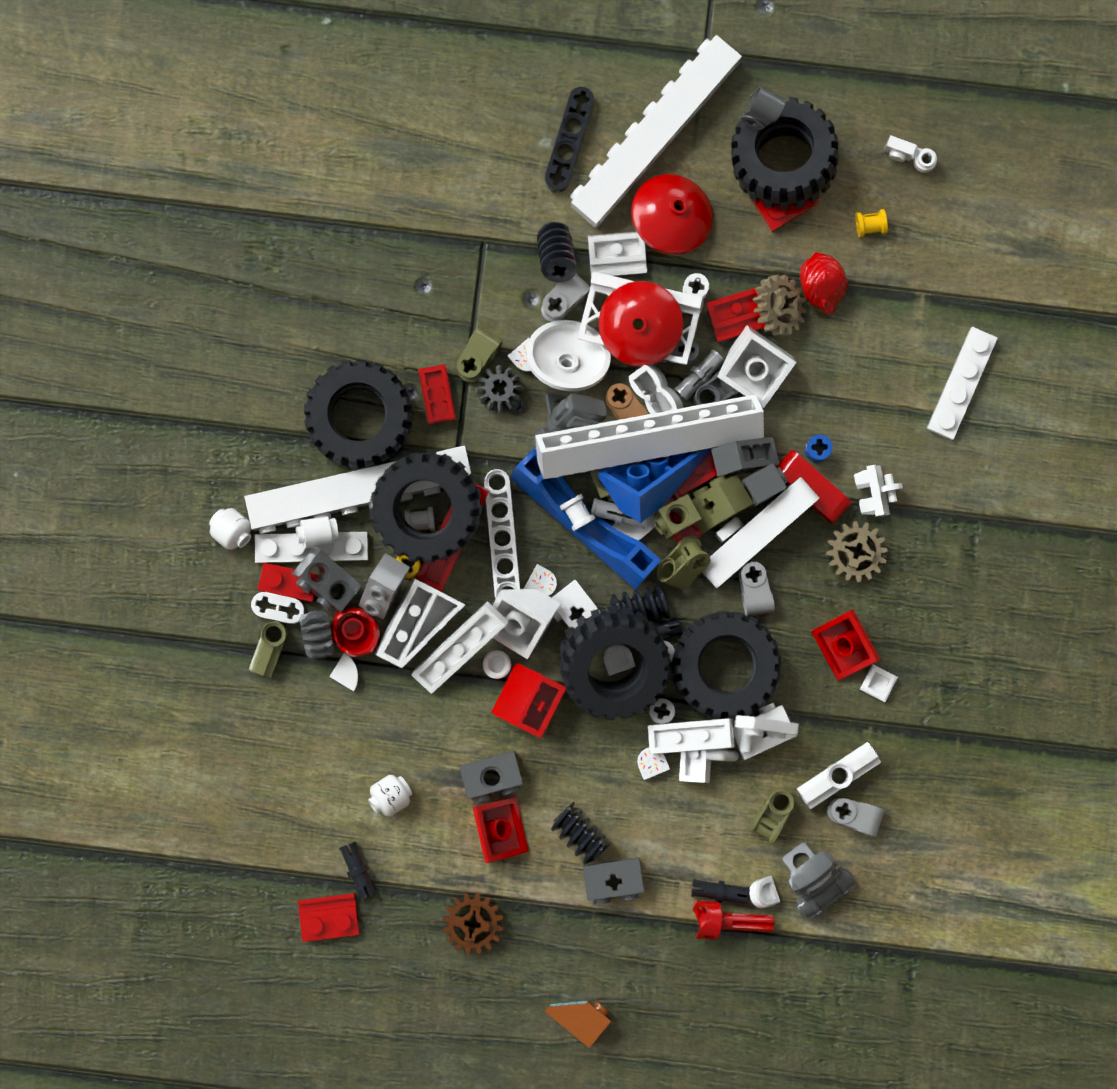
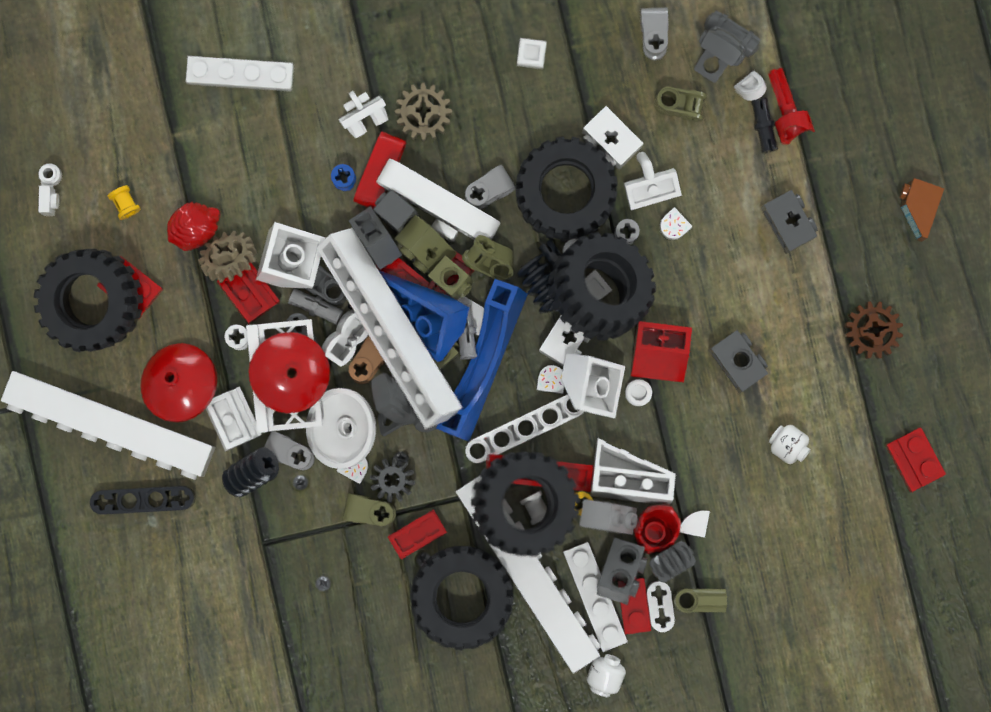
camera: 110 degrees left, 0 degrees up
white brick [296,516,339,548] -> none
black pin [339,841,377,901] -> none
white plate [411,601,508,694] -> none
red slope [472,797,529,863] -> none
black piece [551,801,612,865] -> none
white bush [560,494,595,531] -> none
white plate [648,719,734,754] -> none
white plate [735,716,798,753] -> none
dark grey piece [741,86,786,130] -> none
white piece [797,742,881,809] -> none
red slope [811,609,880,681] -> none

